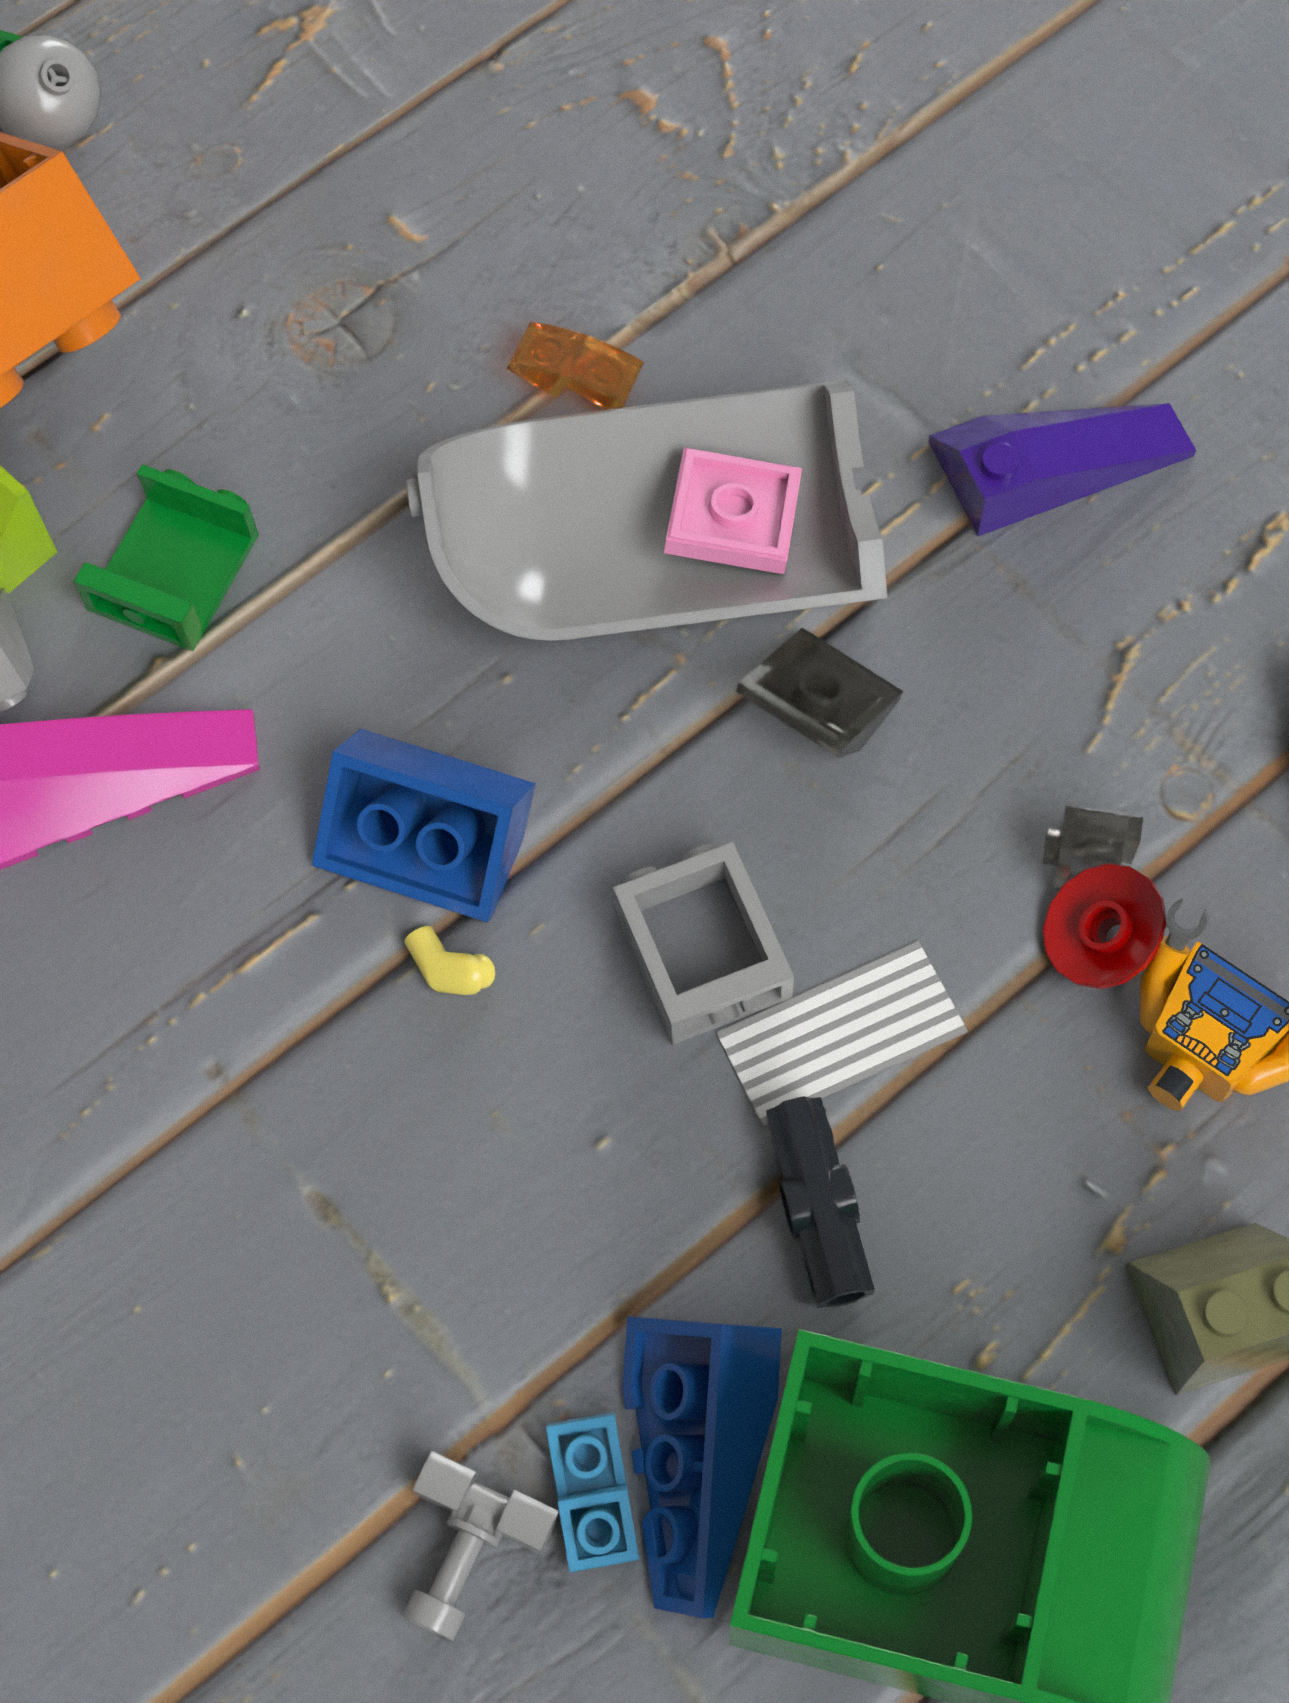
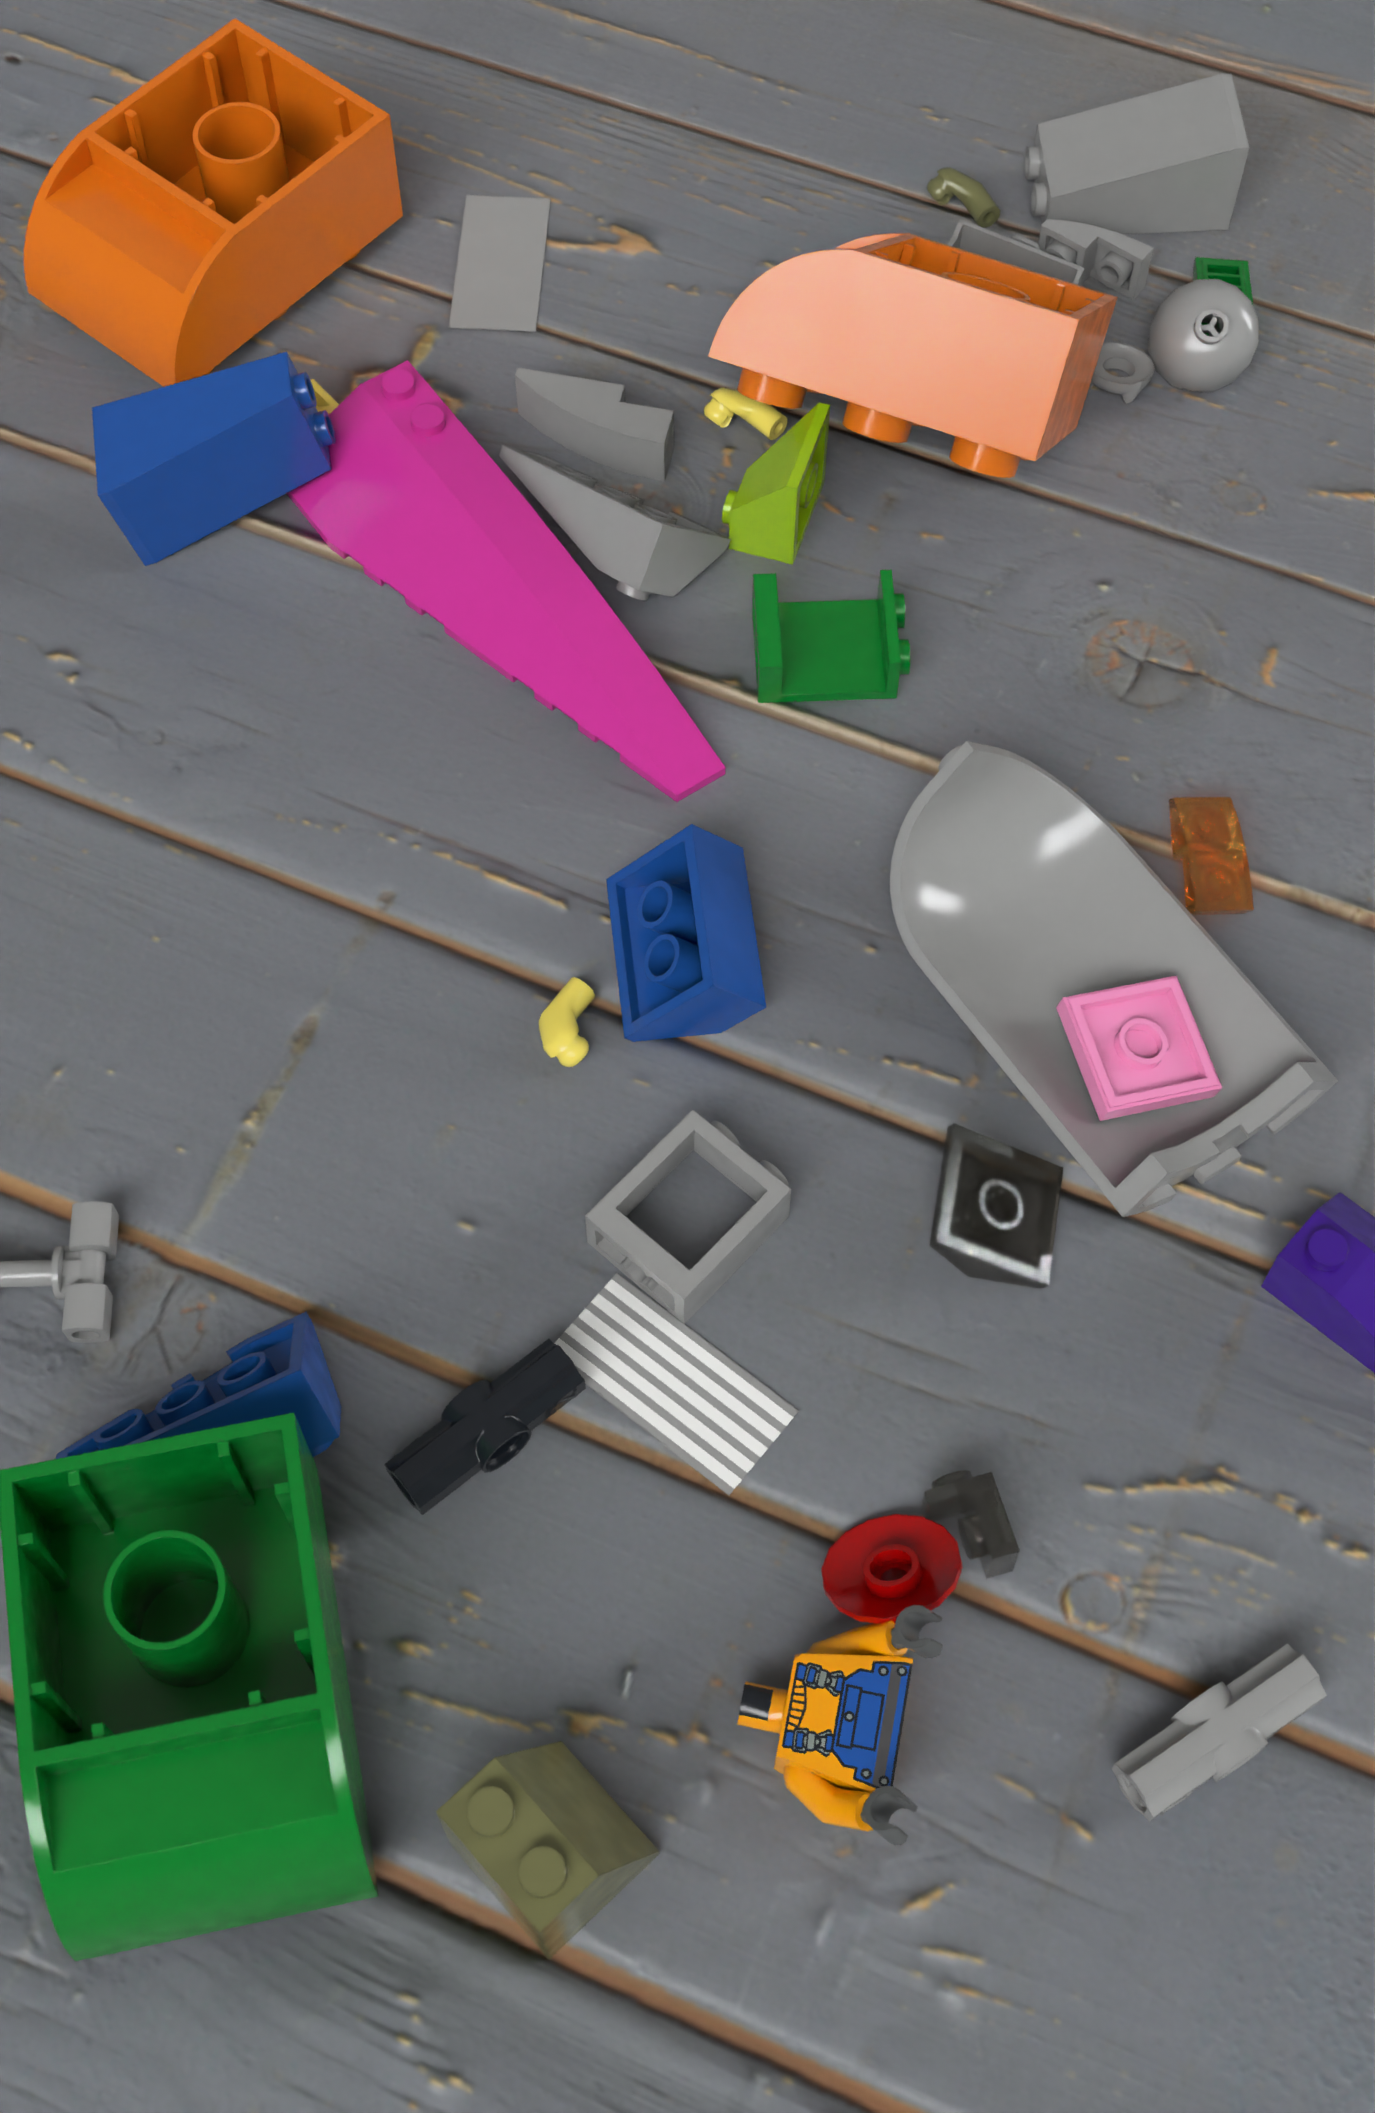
camera: 60 degrees right, 5 degrees down
dark azure slope [546,1412,639,1573] -> none

